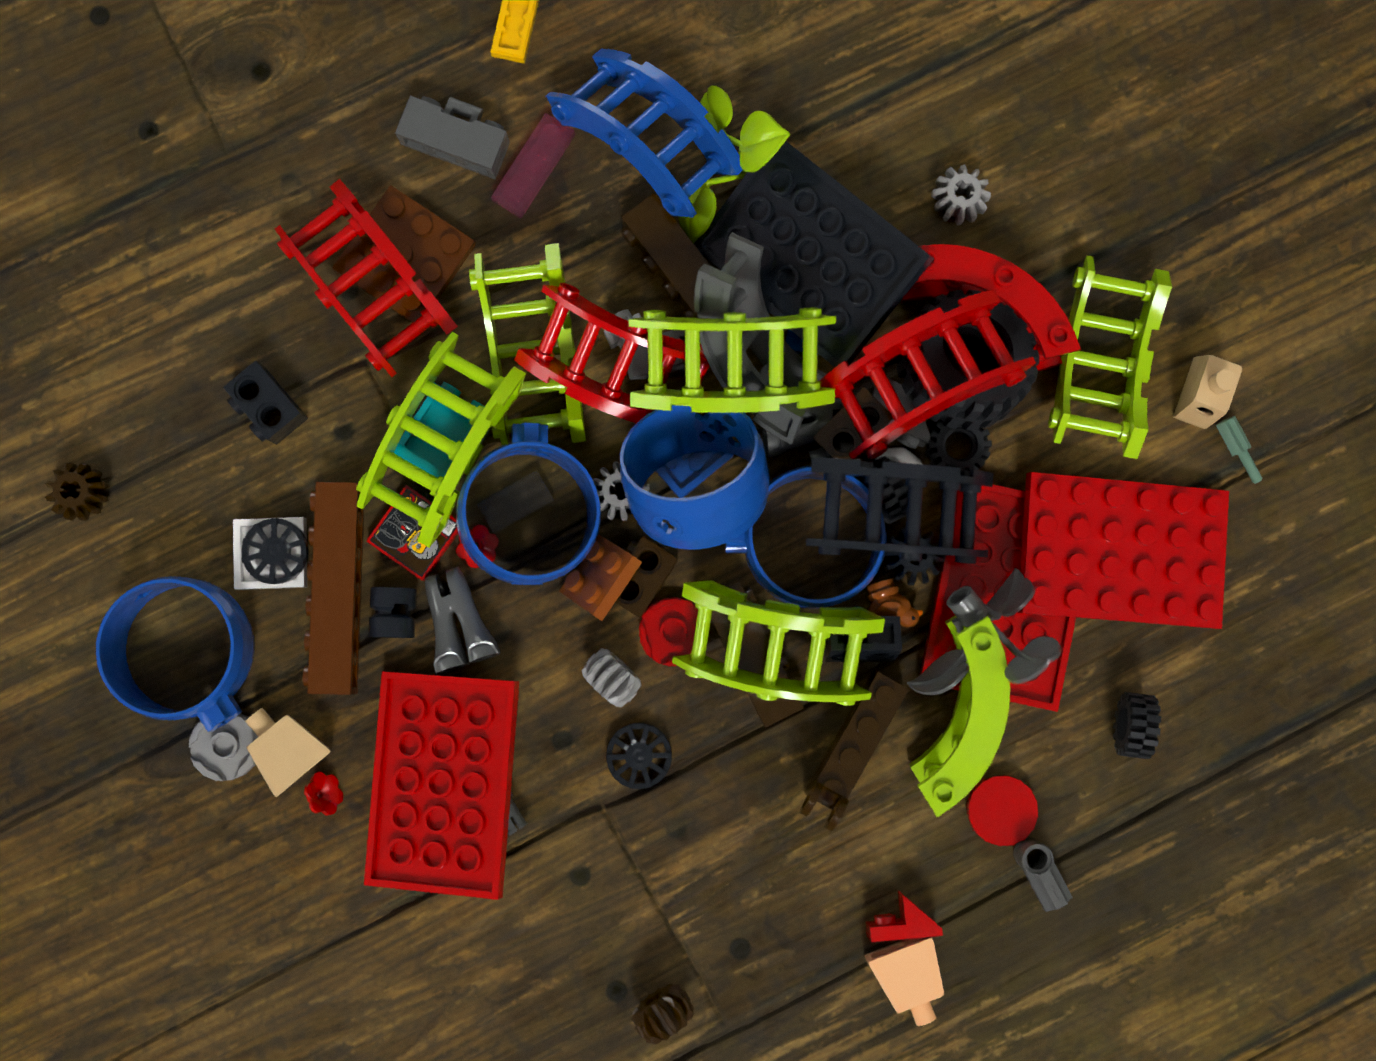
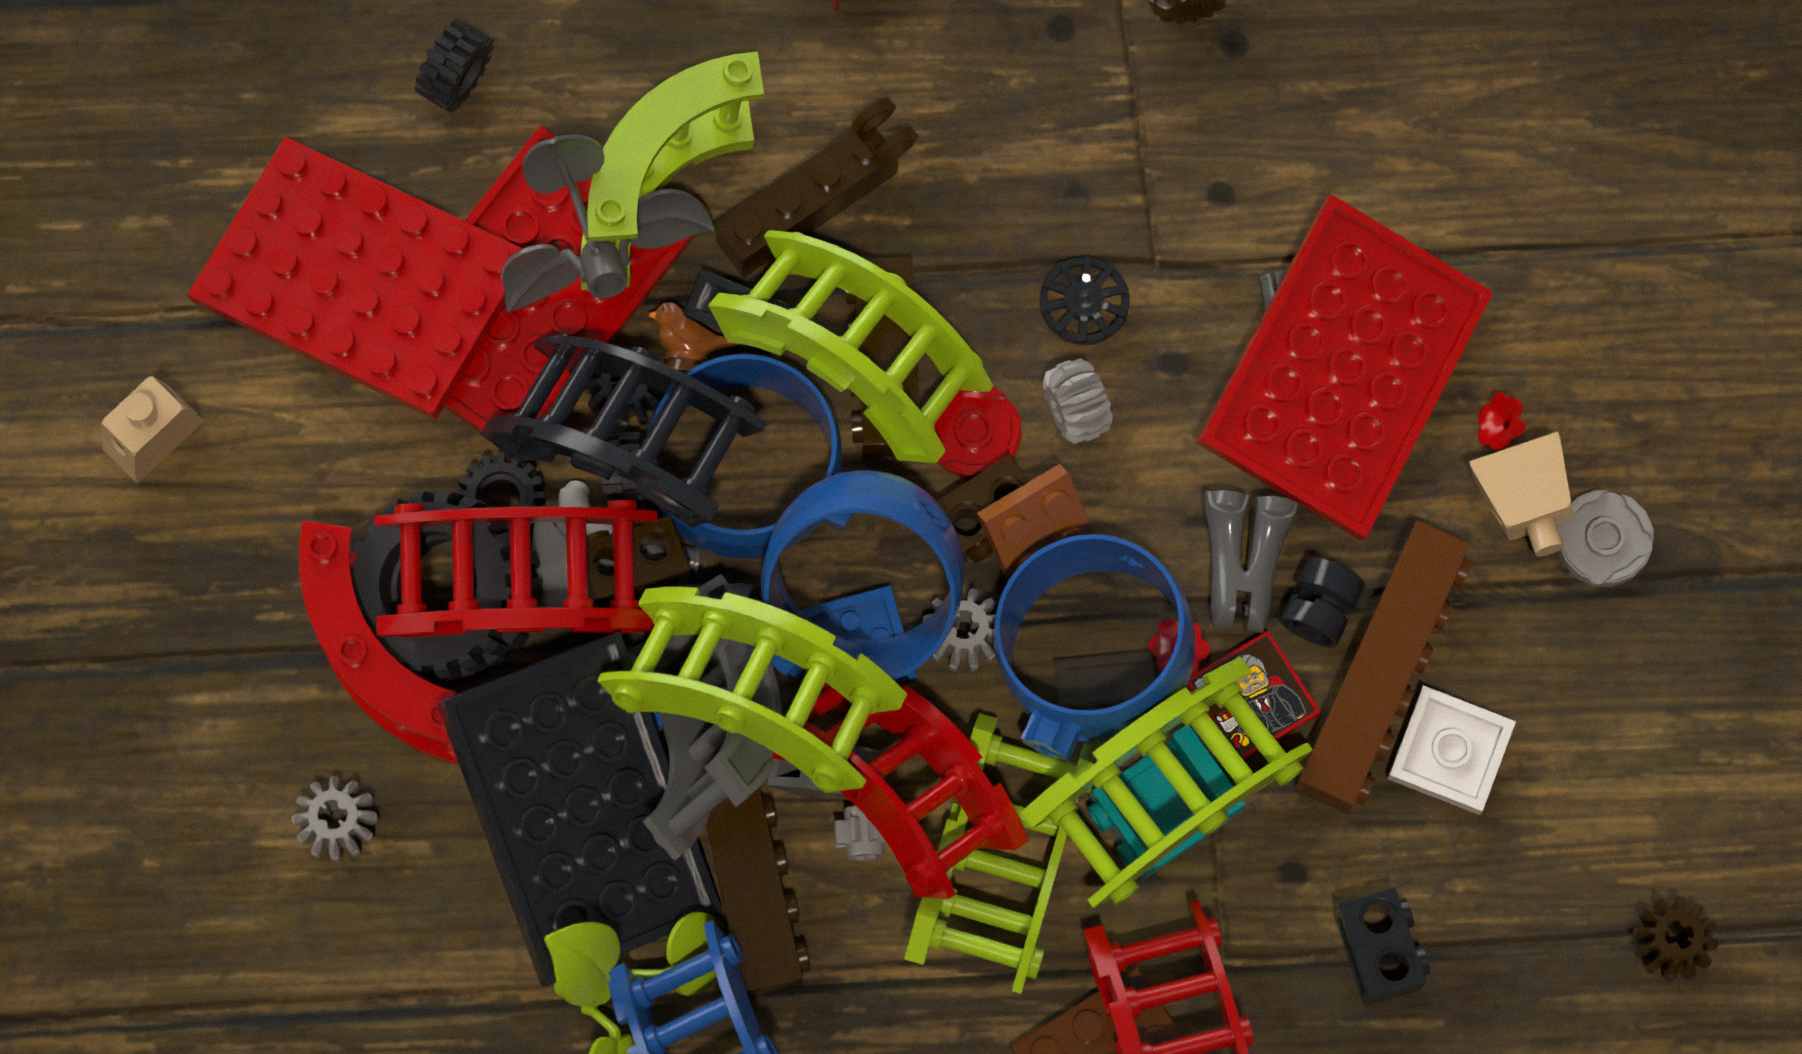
camera: 155 degrees left, 10 degrees down
blue cylinder [96,576,255,732] -> none
black wheel [241,518,309,585] -> none
red tile [966,775,1038,846] -> none
lime fence [1048,255,1172,459] -> none
sand green axle [1216,416,1262,484] -> none

